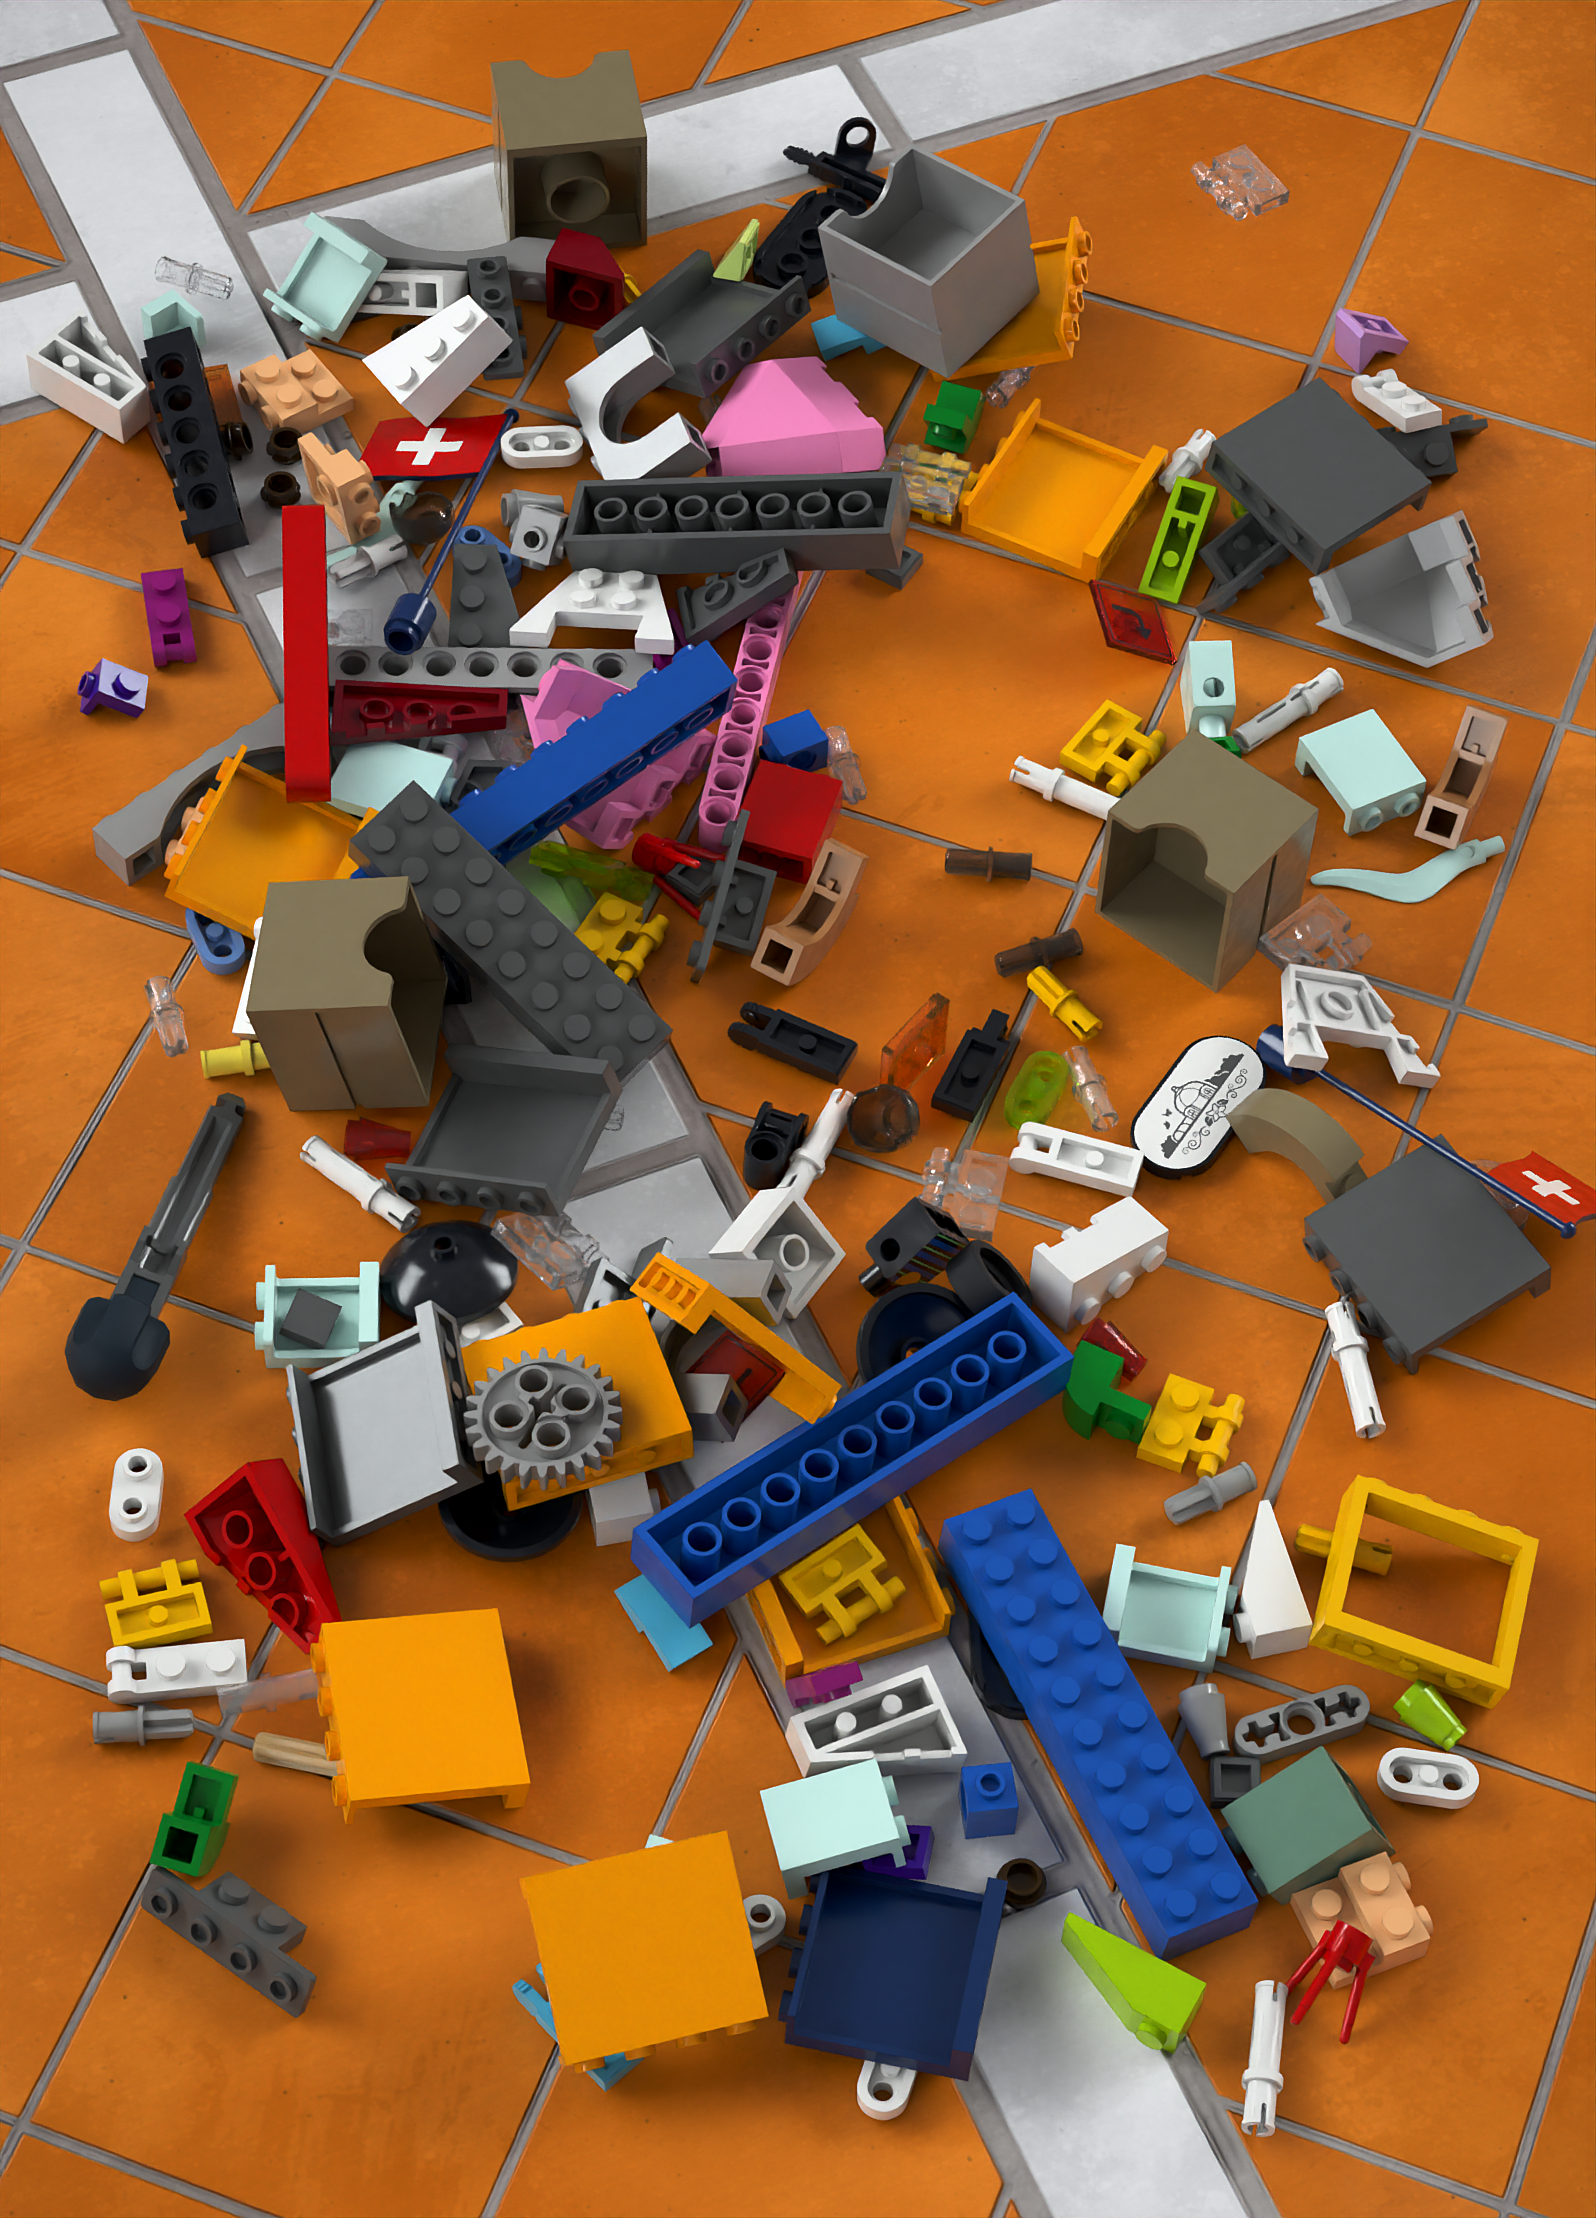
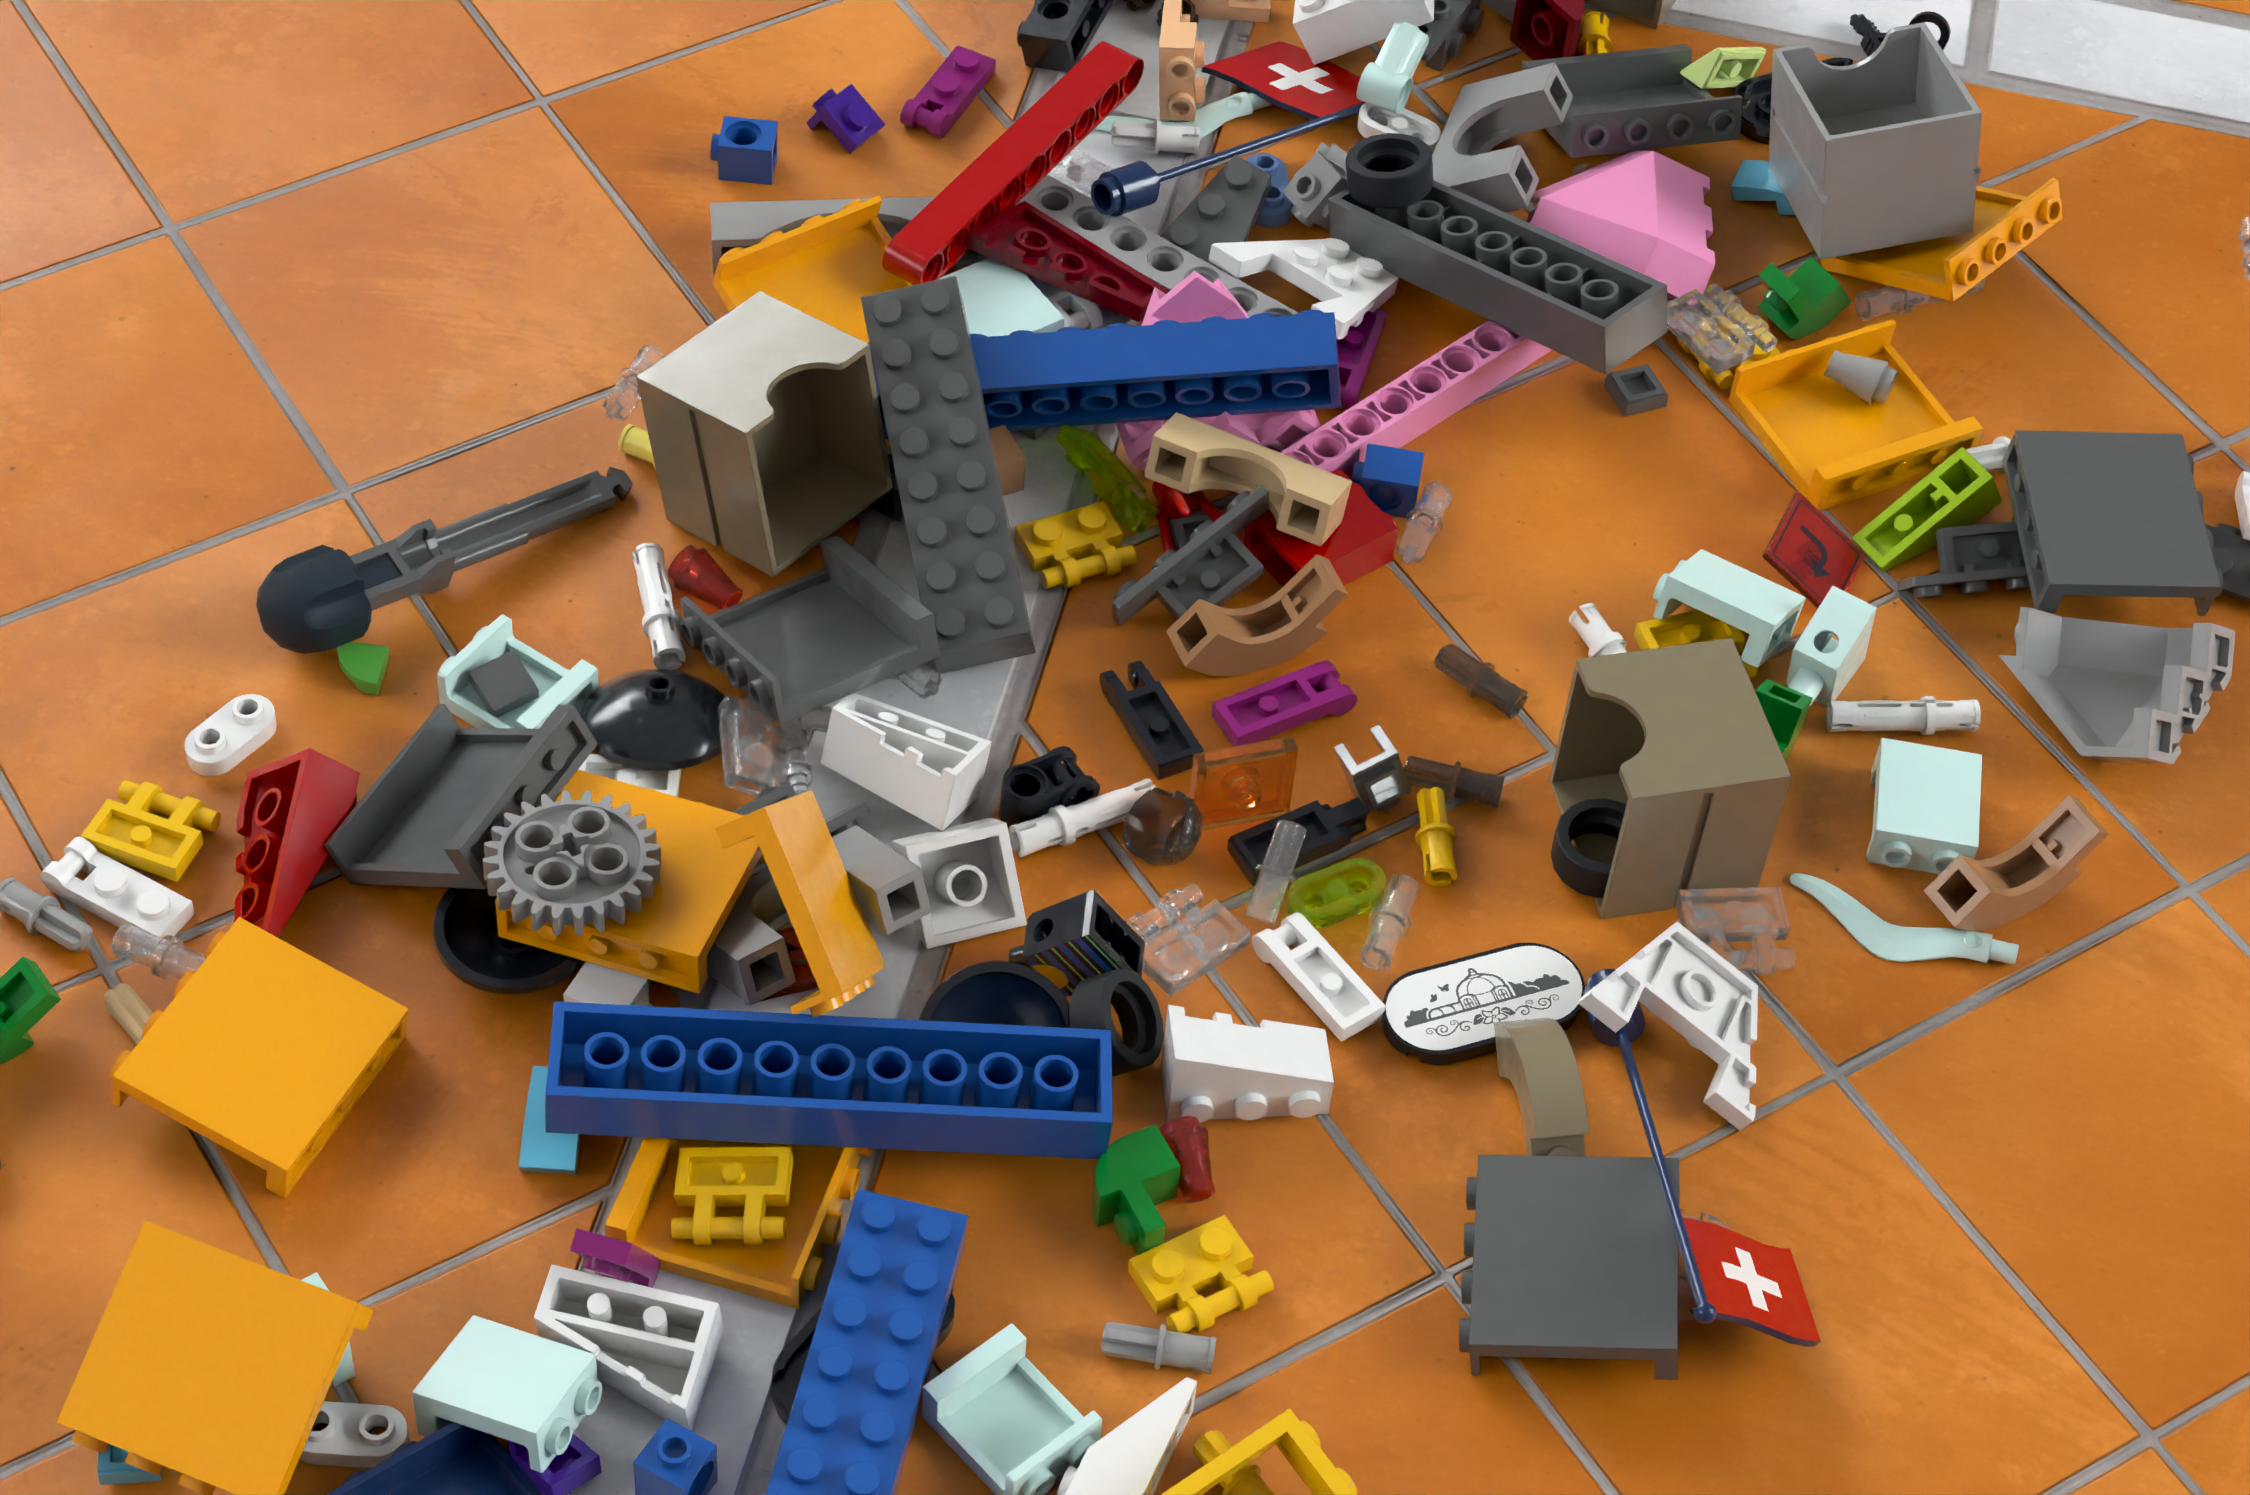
camera: 35 degrees right, 5 degrees down
dark brown plate [260,471,301,510] -> none
clear smoke hair [389,491,455,546] -> none
dark grey wing [676,547,799,647] -> none
white pin [1325,1301,1386,1438] -> none
none -> bright green tile [337,642,390,696]
none -> blue brick [710,116,778,185]
none -> white wedge [820,693,992,831]
none -> tan arch [1144,412,1352,547]
none -> magenta plate [1211,660,1357,750]
none -> clear axle [1244,820,1306,926]
none -> dark grey window [1334,725,1412,813]
none -> black tyre [1345,133,1433,209]
none -> light aqua piece [1356,21,1429,114]
none -> black tyre [1551,798,1627,898]
none -> light aqua panel [1653,549,1806,668]
none -> light grey cone [1824,350,1898,405]

